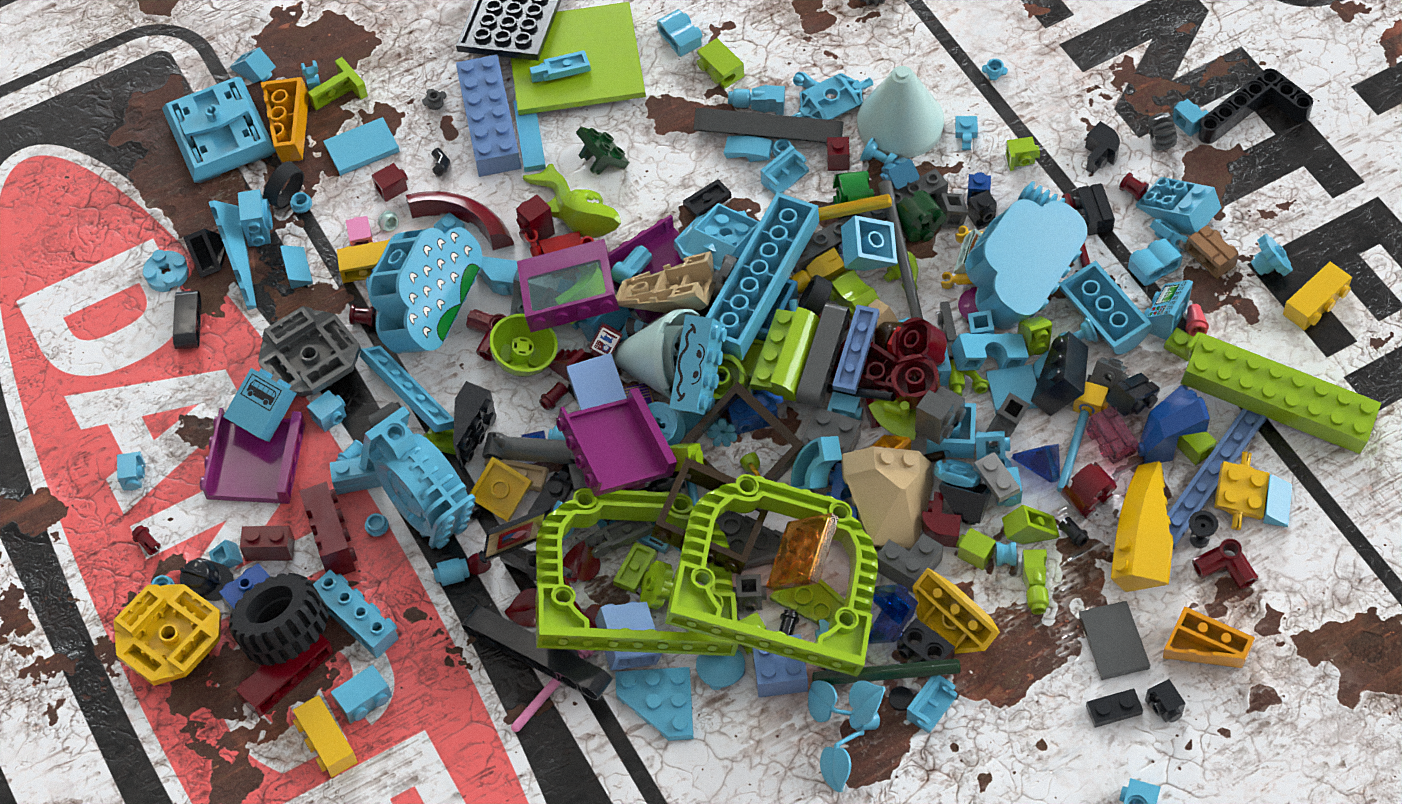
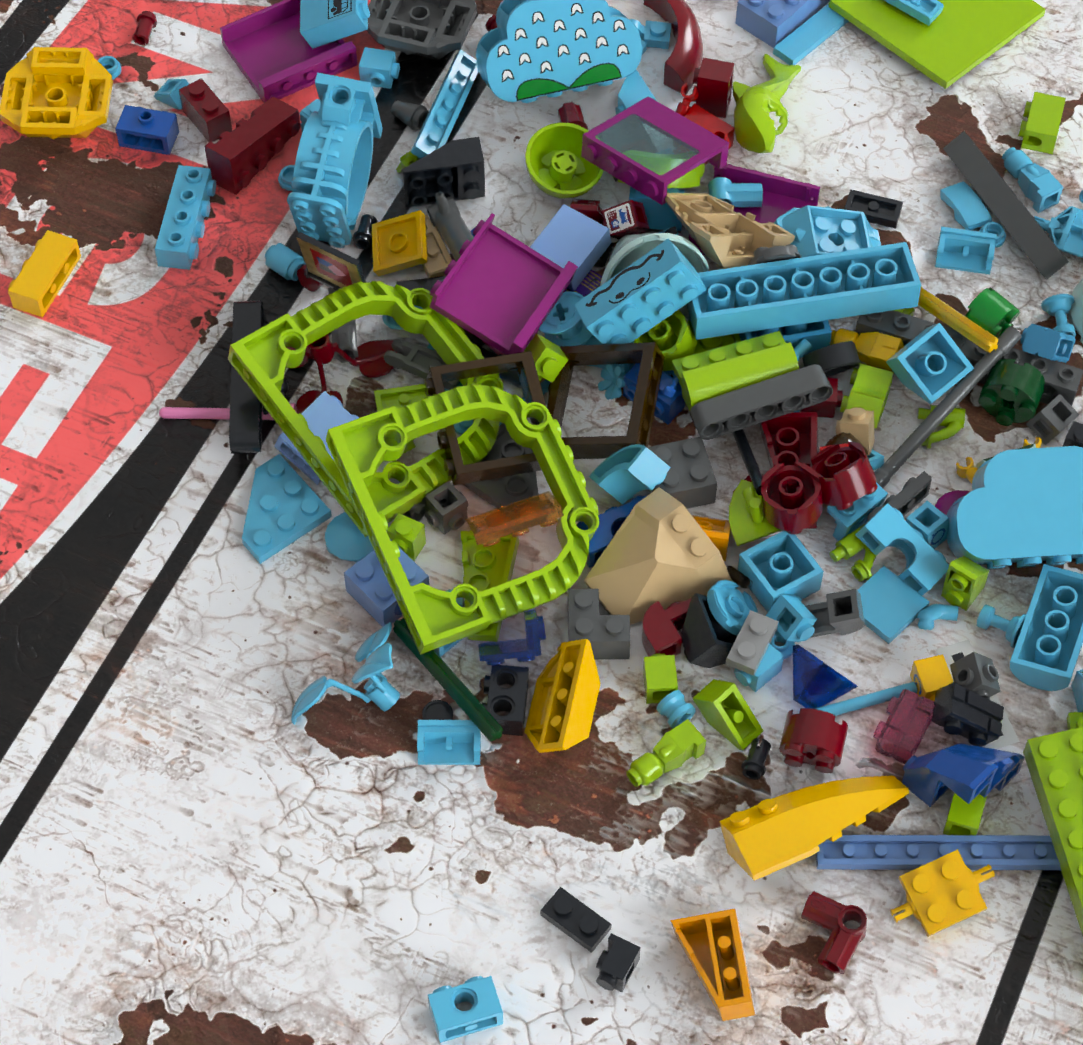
camera: 50 degrees right, 0 degrees up
black piece [179,558,234,601] -> none
black tyre [229,573,328,666] -> none
dark red brick [235,634,334,718] -> none
medium azure brick [331,664,392,724] -> none
dark red pin [539,382,568,410] -> none
dark green plate [576,126,630,175] -> none
medium azure brick [657,9,703,57] -> none
lime hinge [739,452,761,476] -> none
black pin [779,610,800,635] -> none
dark red brick [827,137,850,171] -> none
medium azure brick [827,392,863,421] -> none
medium blue plate [832,305,880,394] -> none
dark grey brick [915,386,967,445] -> none
black wedge [1031,331,1089,416] -> none
dark grey tile [1079,601,1150,680] -> none
black piece [1189,510,1219,548] -> none
slope [1263,474,1292,527] -> none

